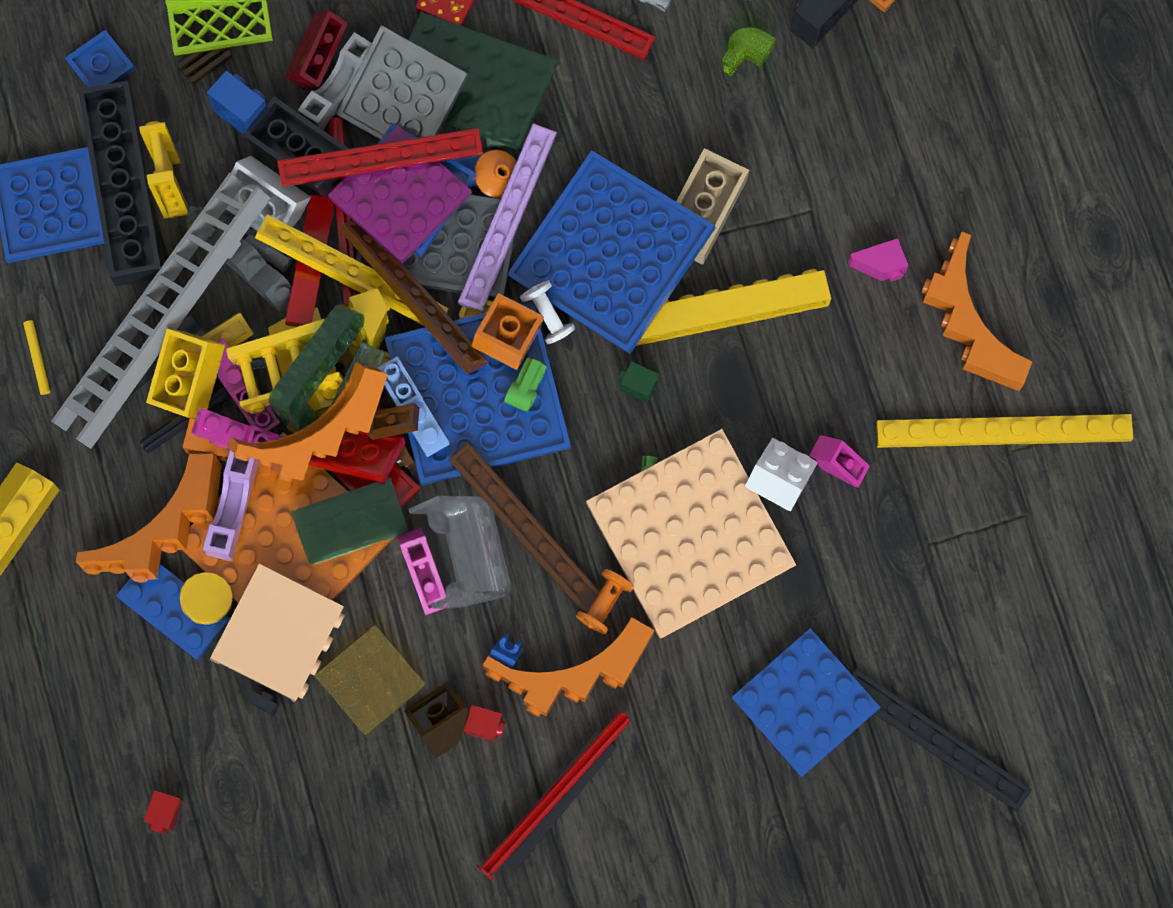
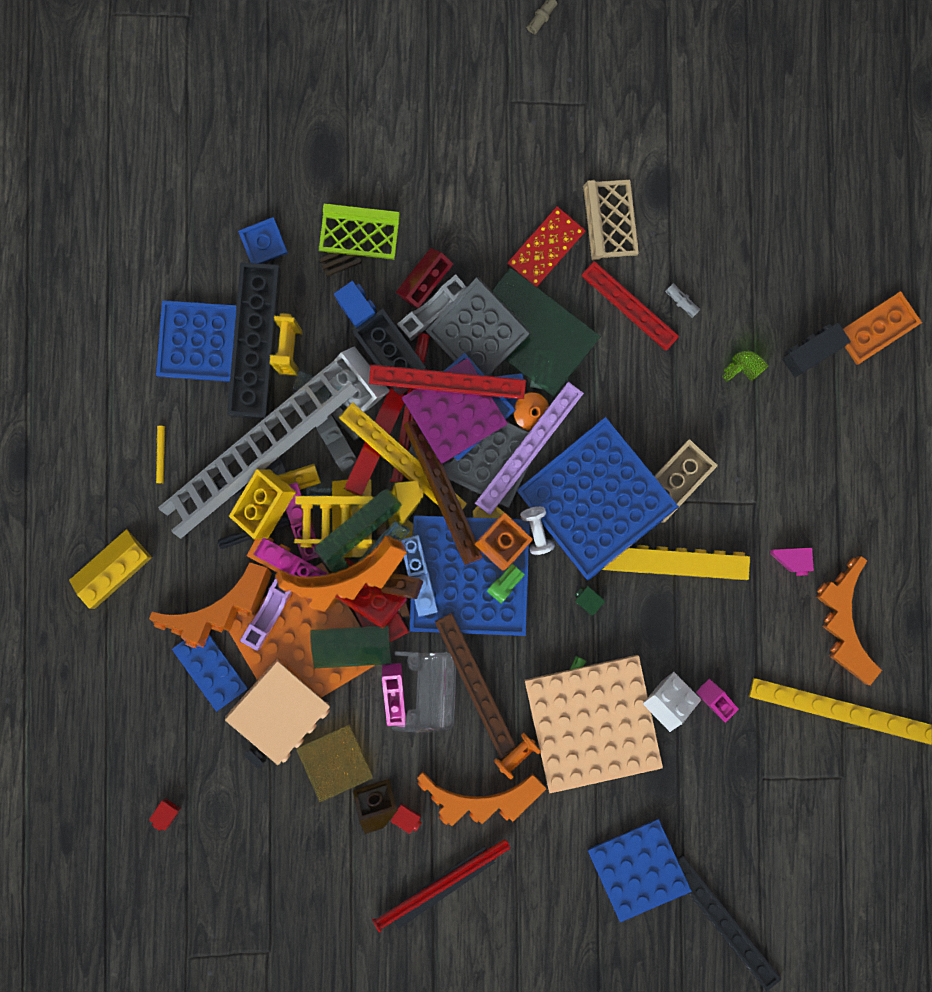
camera: 25 degrees right, 10 degrees up
yellow tile [180,572,233,625] -> none
blue tile [489,633,524,669] -> none

